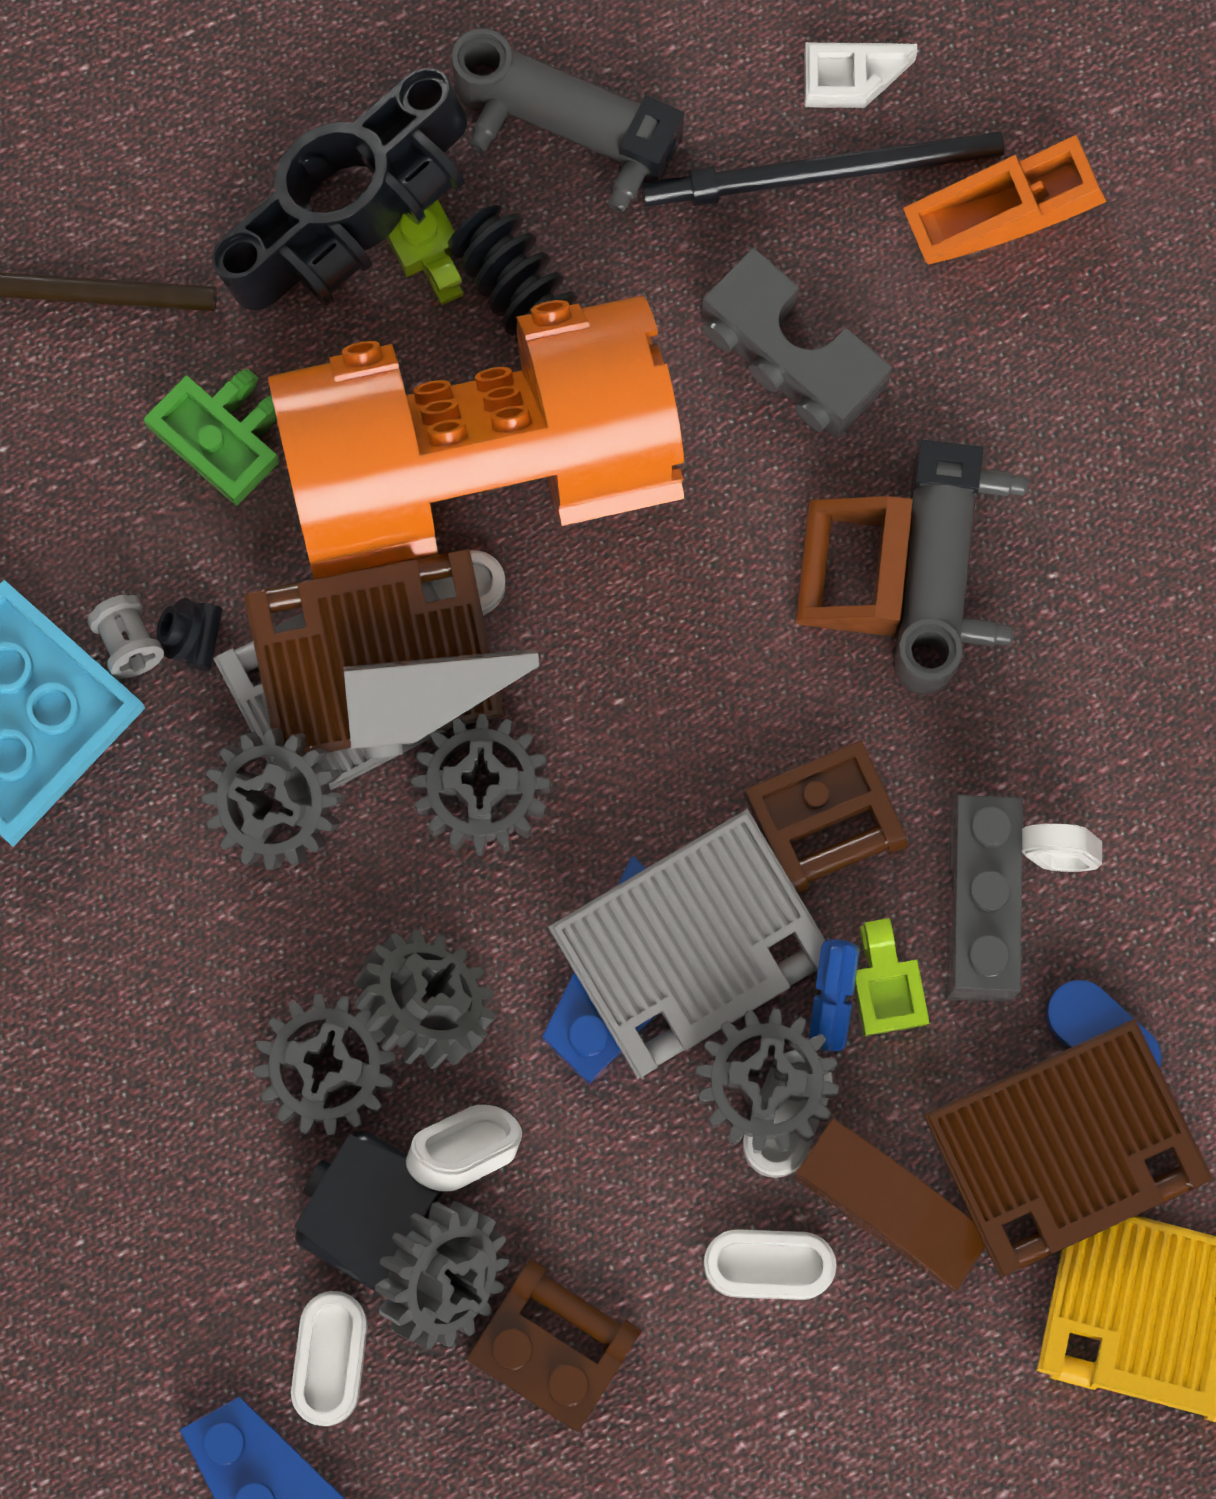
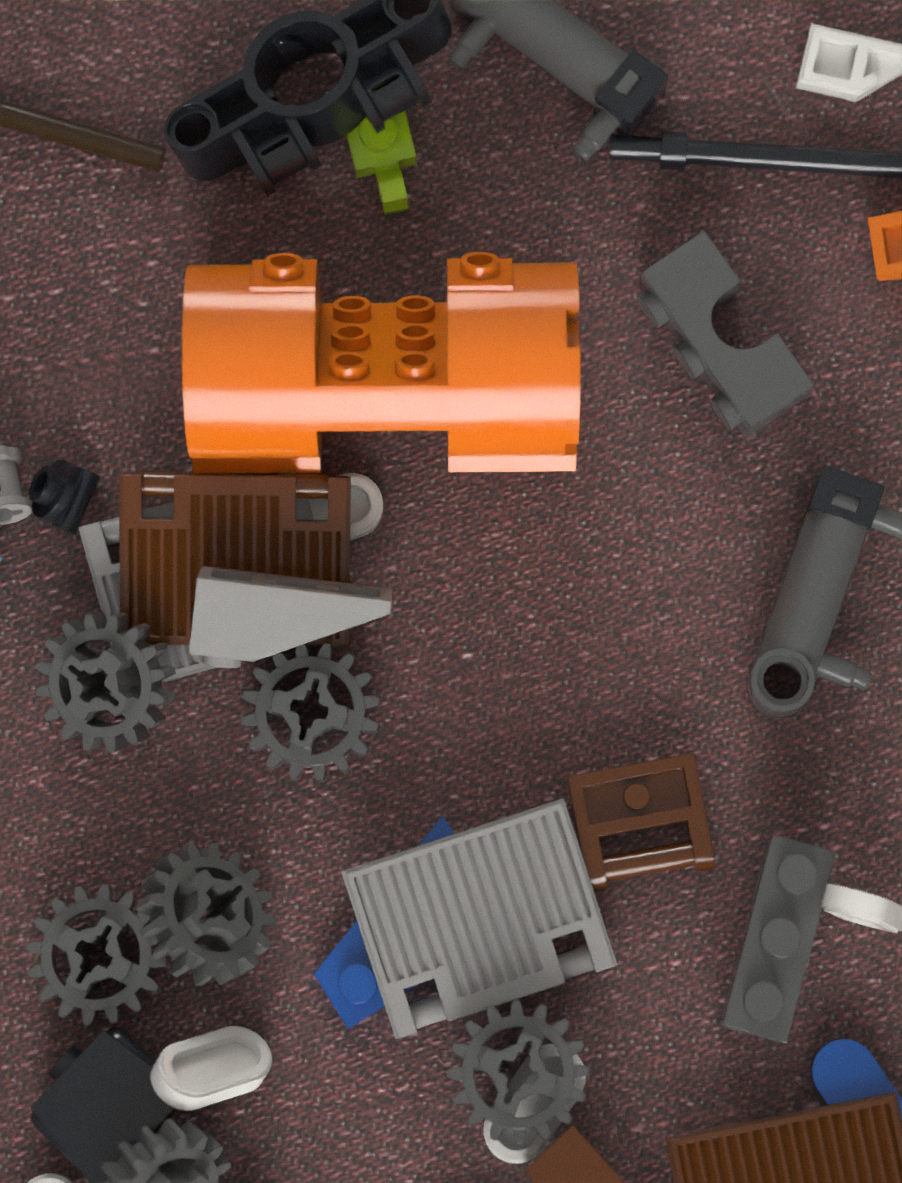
camera: 20 degrees right, 5 degrees up
bright green hinge [143,369,279,507] -> none
black piece [448,205,577,342] -> none
dark orange tile [795,496,913,637] -> none
blue piece [808,939,860,1051] -> none
lime plate [854,918,930,1037] -> none

